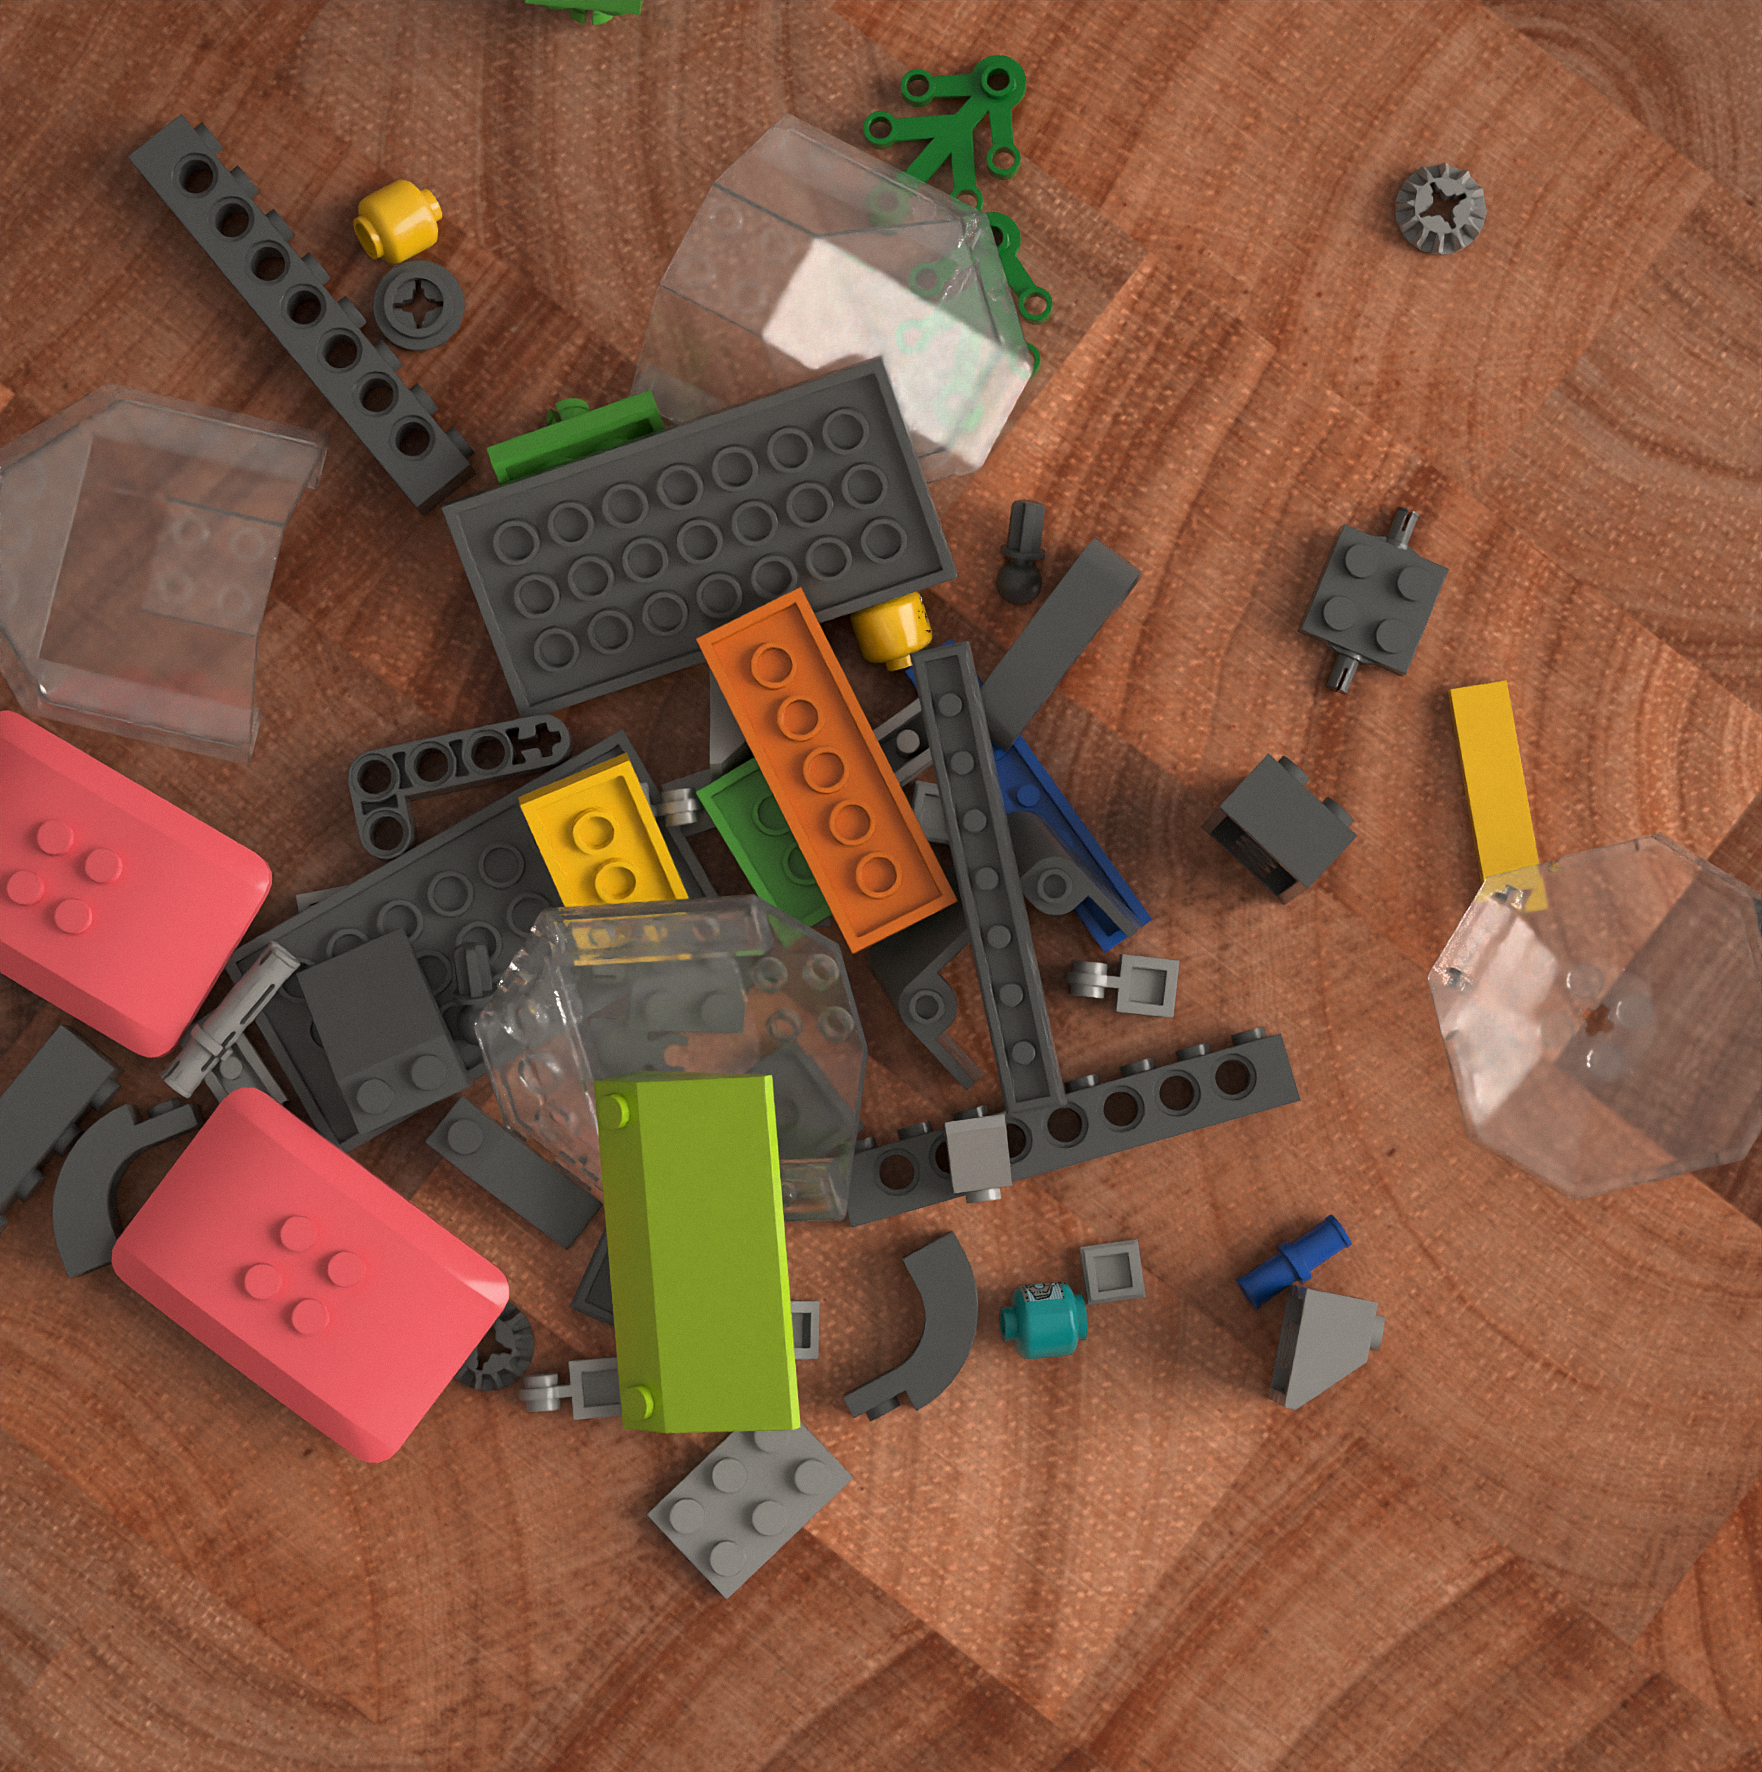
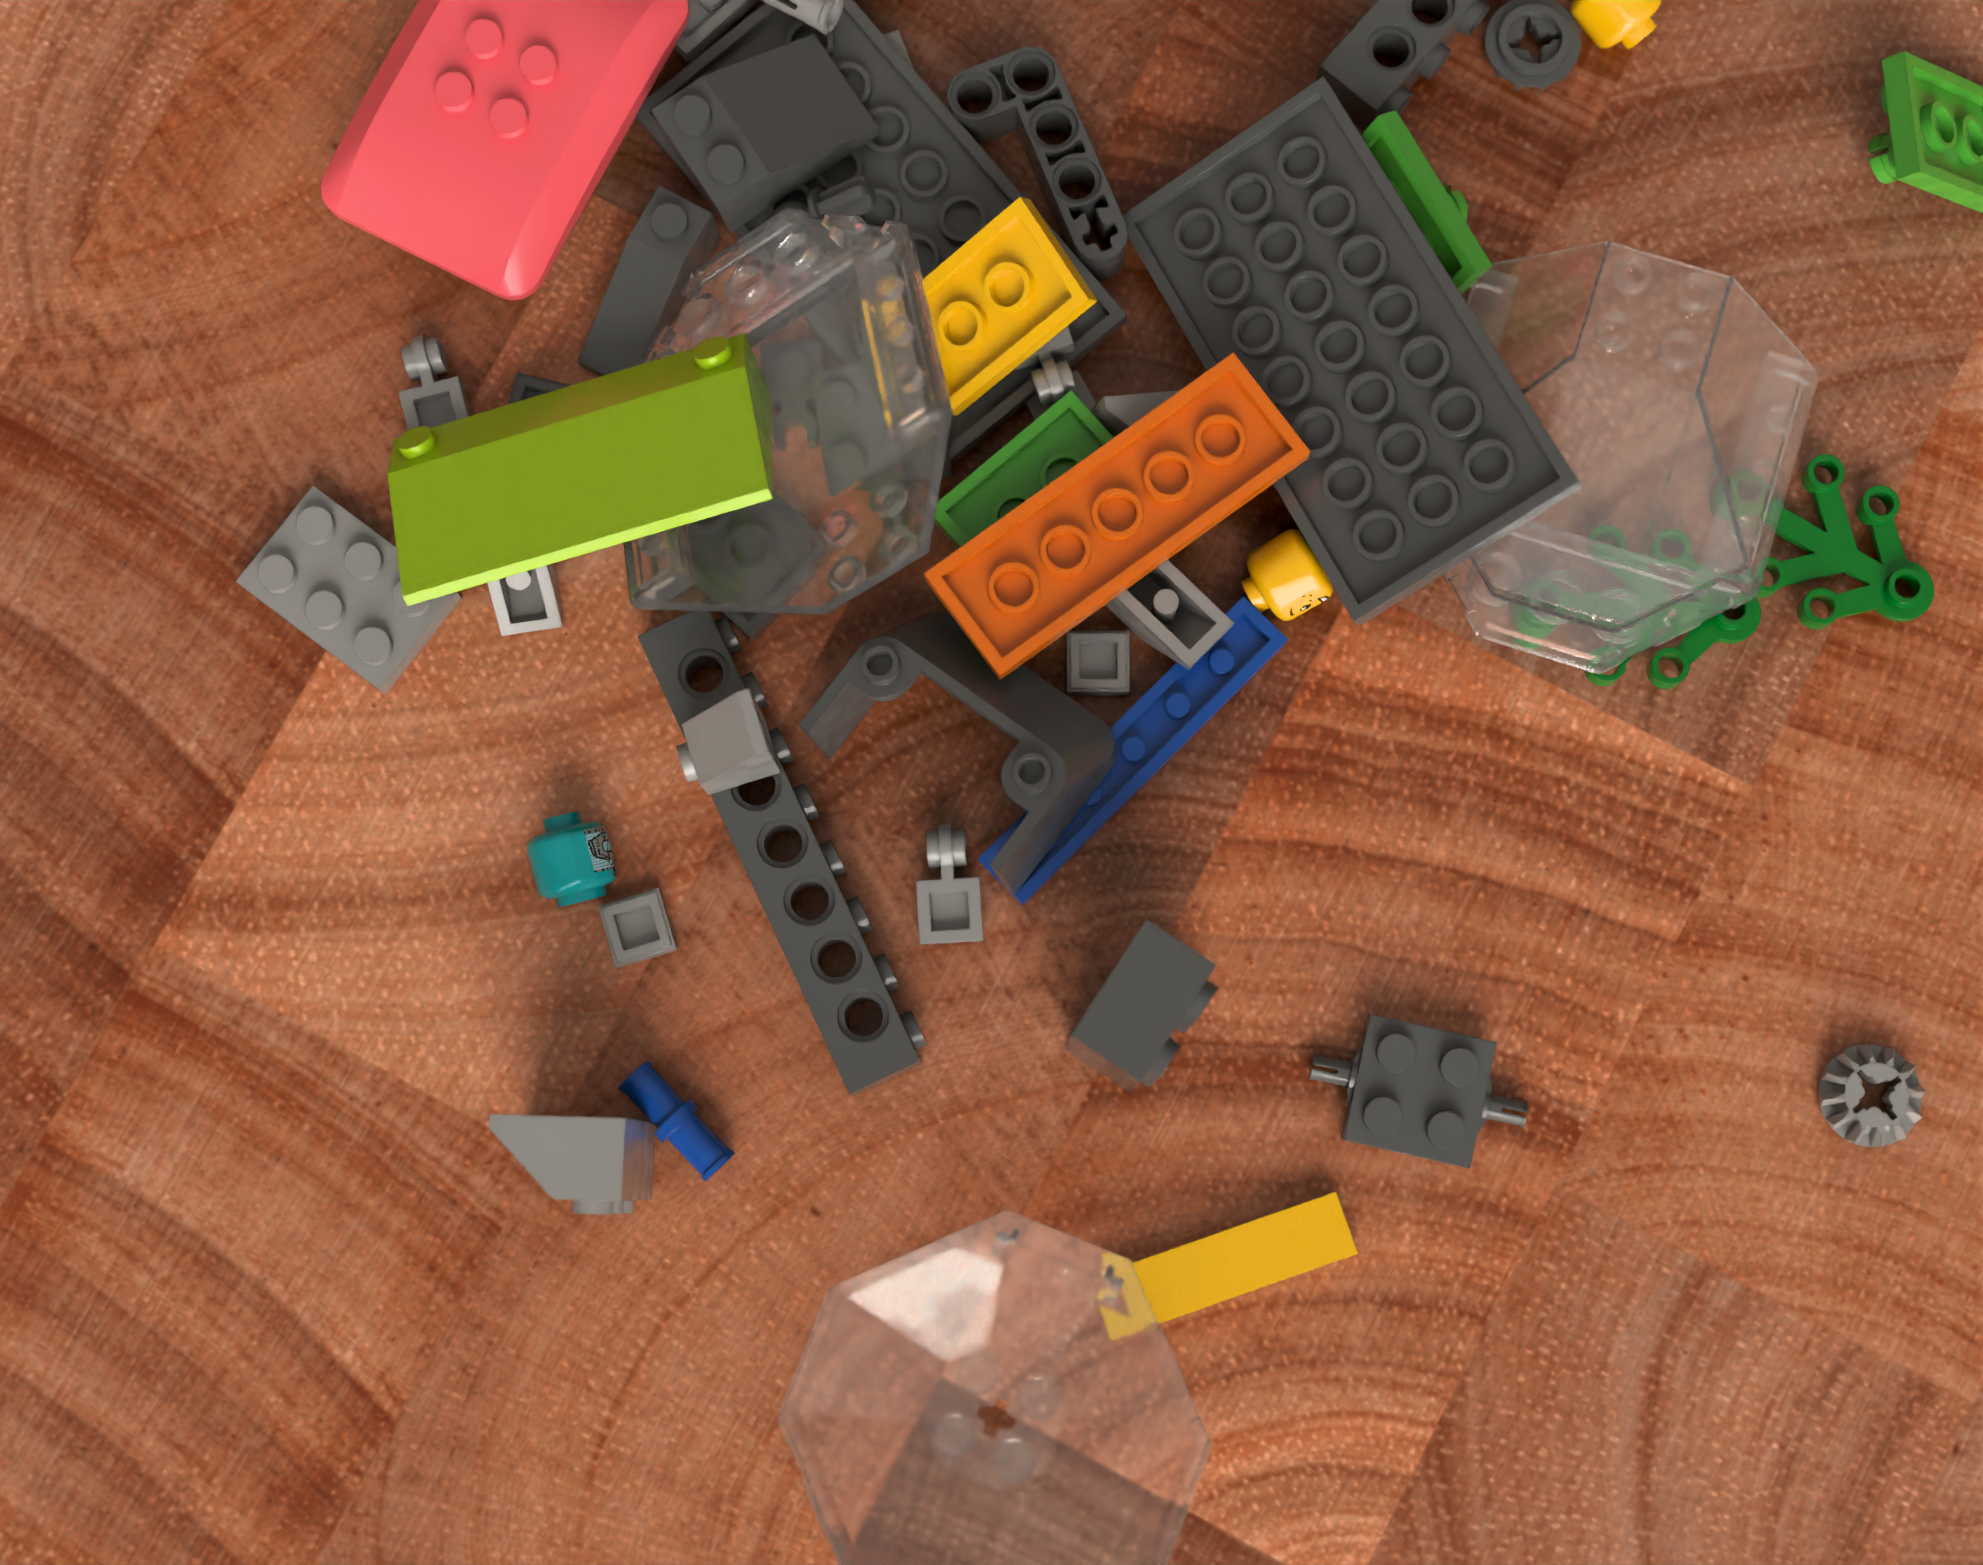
camera: 85 degrees right, 5 degrees down
dark grey gear [454,1302,535,1391] -> none
dark grey arch [843,1231,978,1421] -> none
dark grey tile [910,641,1067,1117] -> none
dark grey beam [980,537,1143,753] -> none
dark grey axle [996,499,1046,605] -> none

